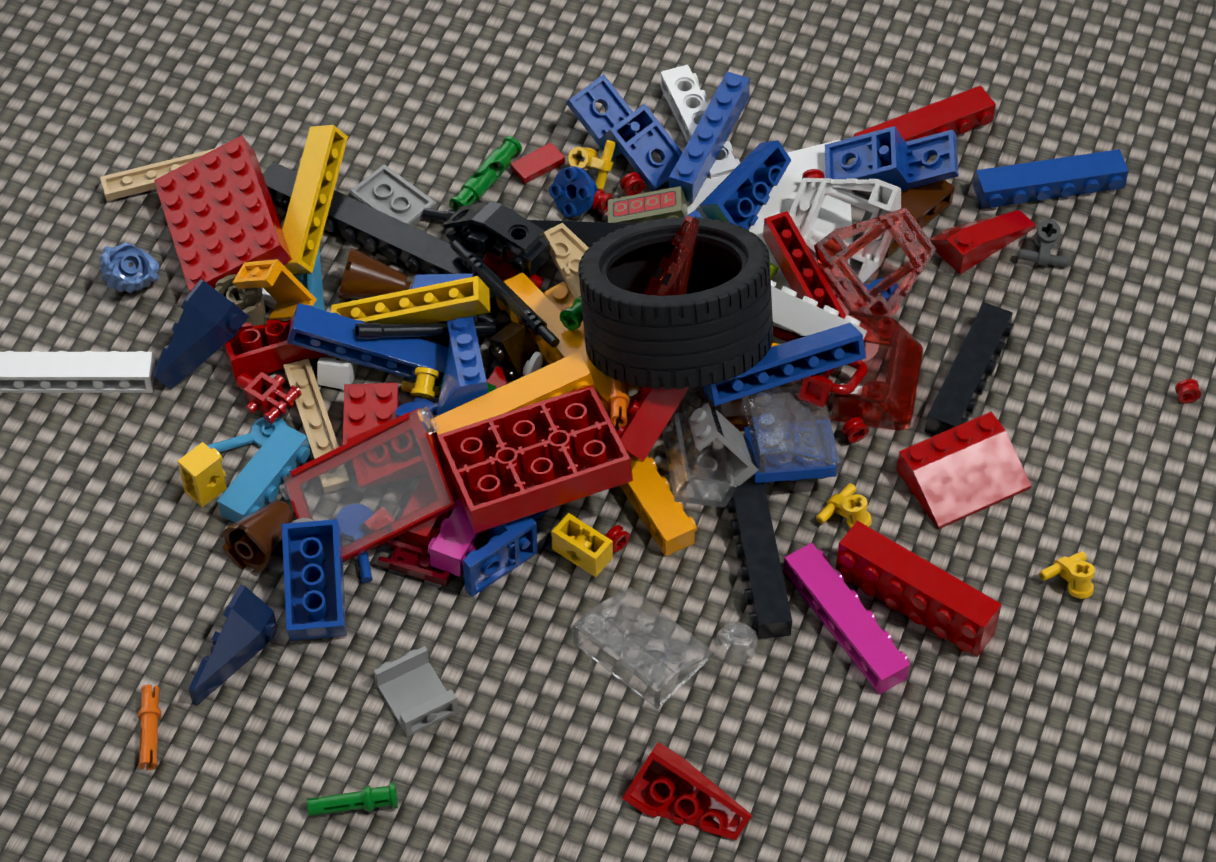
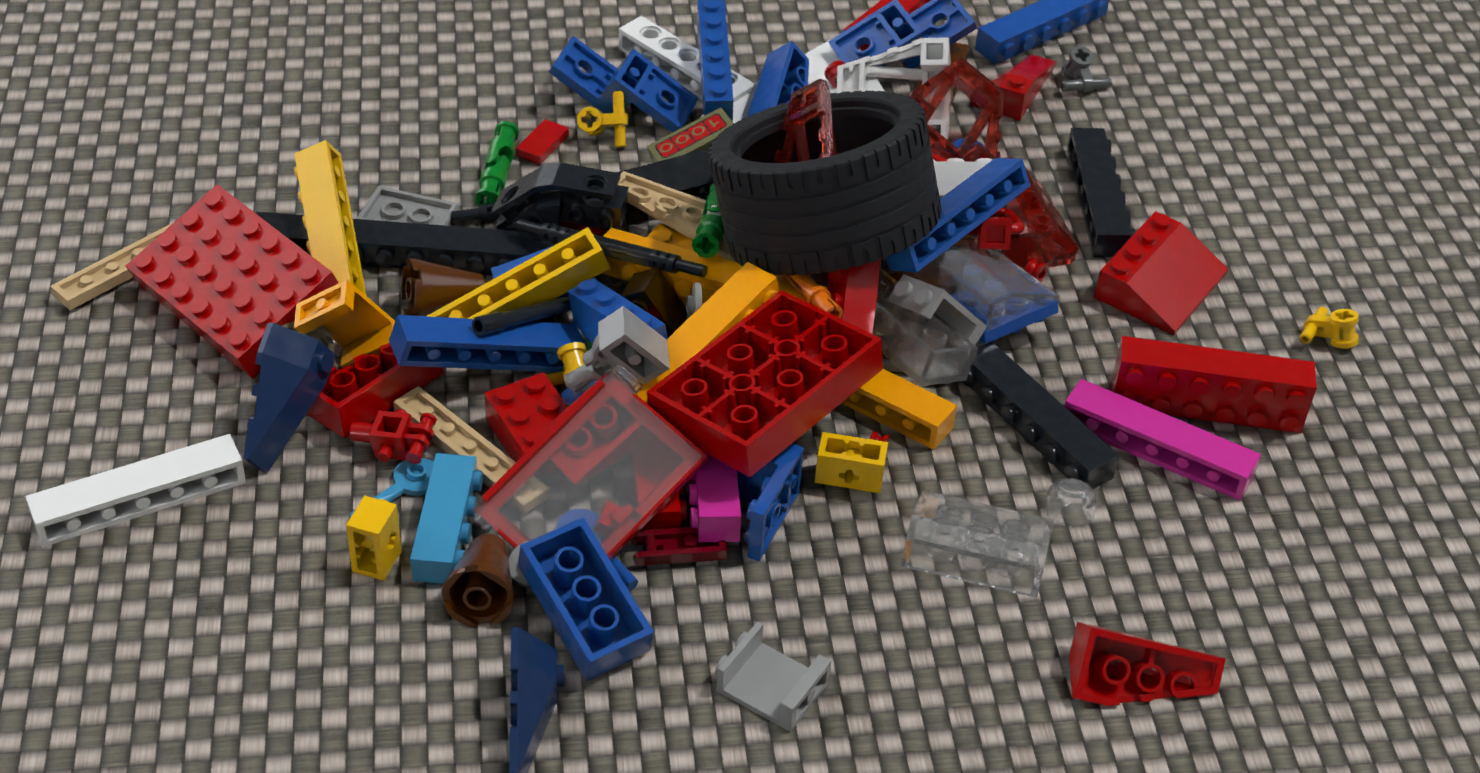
camera: 30 degrees left, 10 degrees down
medium blue hair [99,242,159,293] -> none
white tile [317,357,358,391] -> none
blue plate [549,166,597,217] -> none
red bush [591,189,613,215] -> none
red bush [620,172,645,196] -> none
yellow piece [816,483,872,529] -> none
red bush [1175,379,1202,404] -> none
none -> light grey brick [564,306,670,393]

